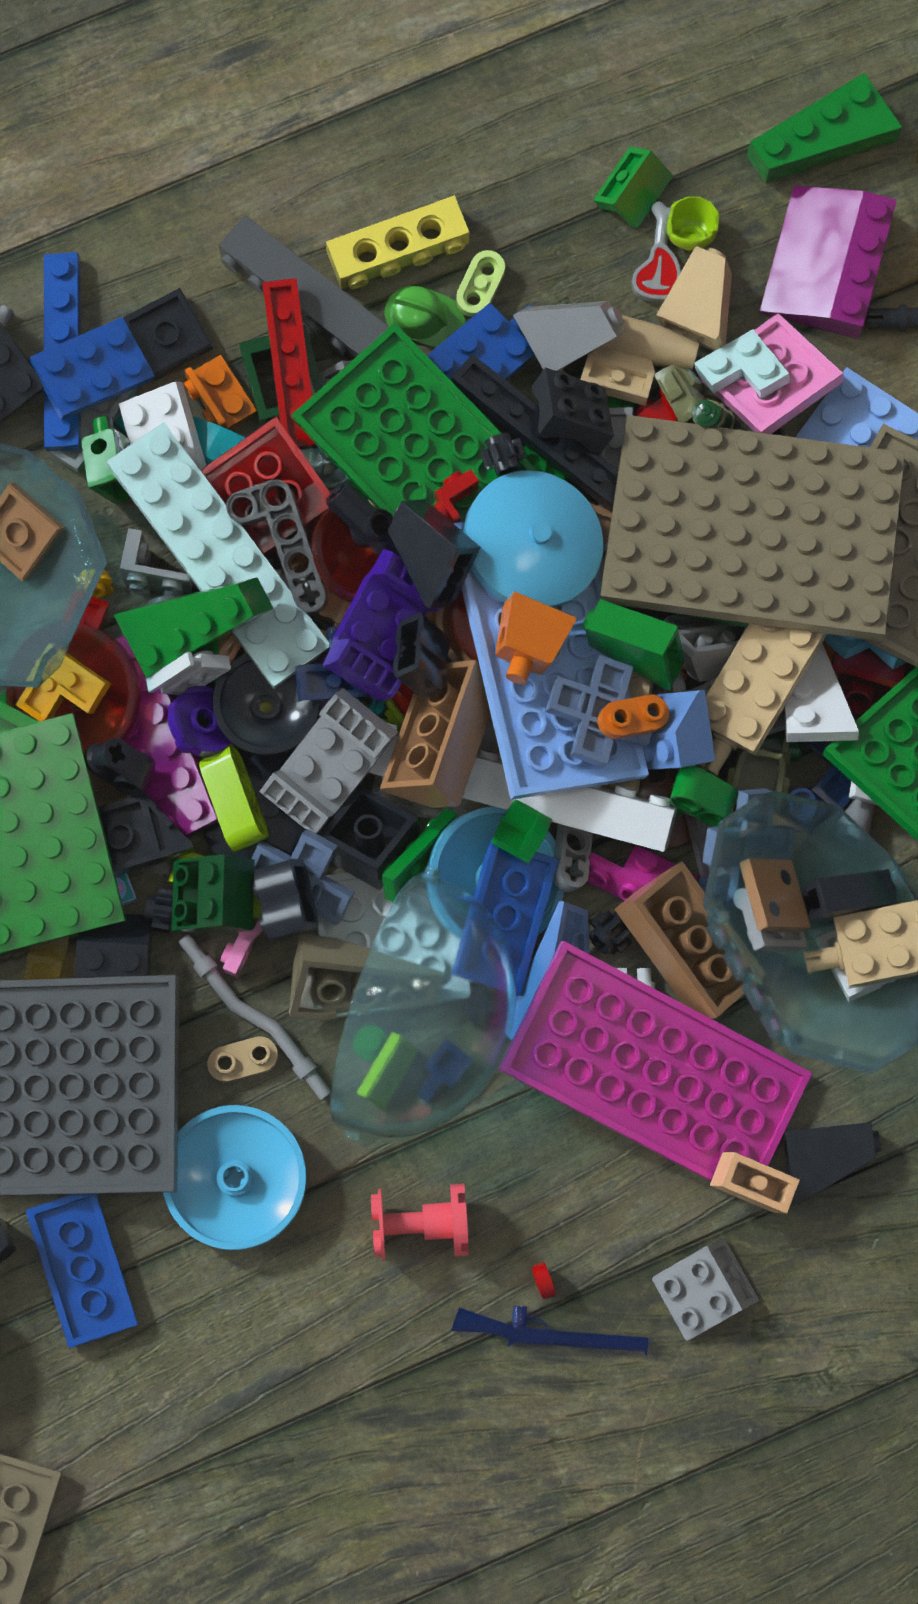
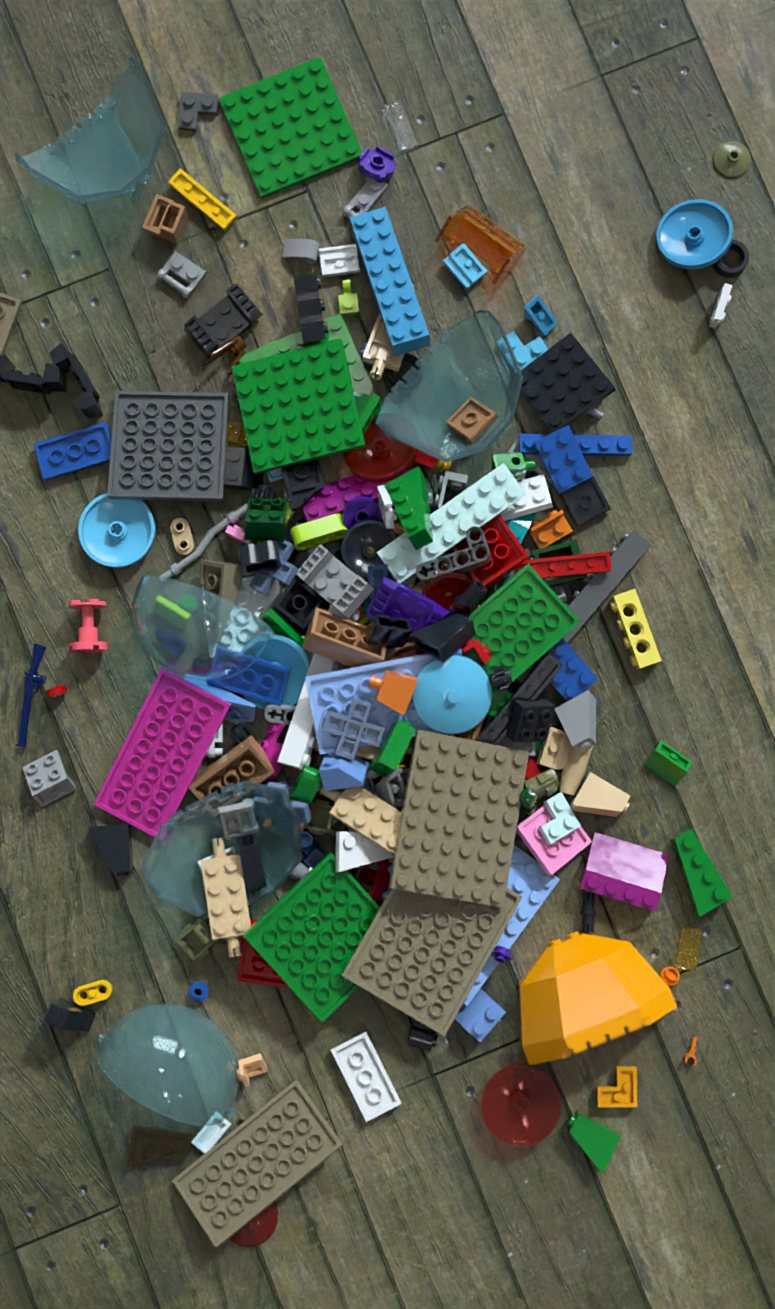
camera: 95 degrees right, 5 degrees up
light orange plate [16,645,111,722] -> none
black piece [84,738,155,797] -> none
bright green piece [384,286,466,347] -> none
yellowish green plate [456,250,505,317] -> none
green panel [492,799,552,863] -> none
orange plate [597,694,669,740] -> none
piece [631,201,681,303] -> none
lime hair [667,197,719,251] -> none
light nougat brick [710,1152,800,1214] -> none
medium nougat tile [740,858,811,932] -> none

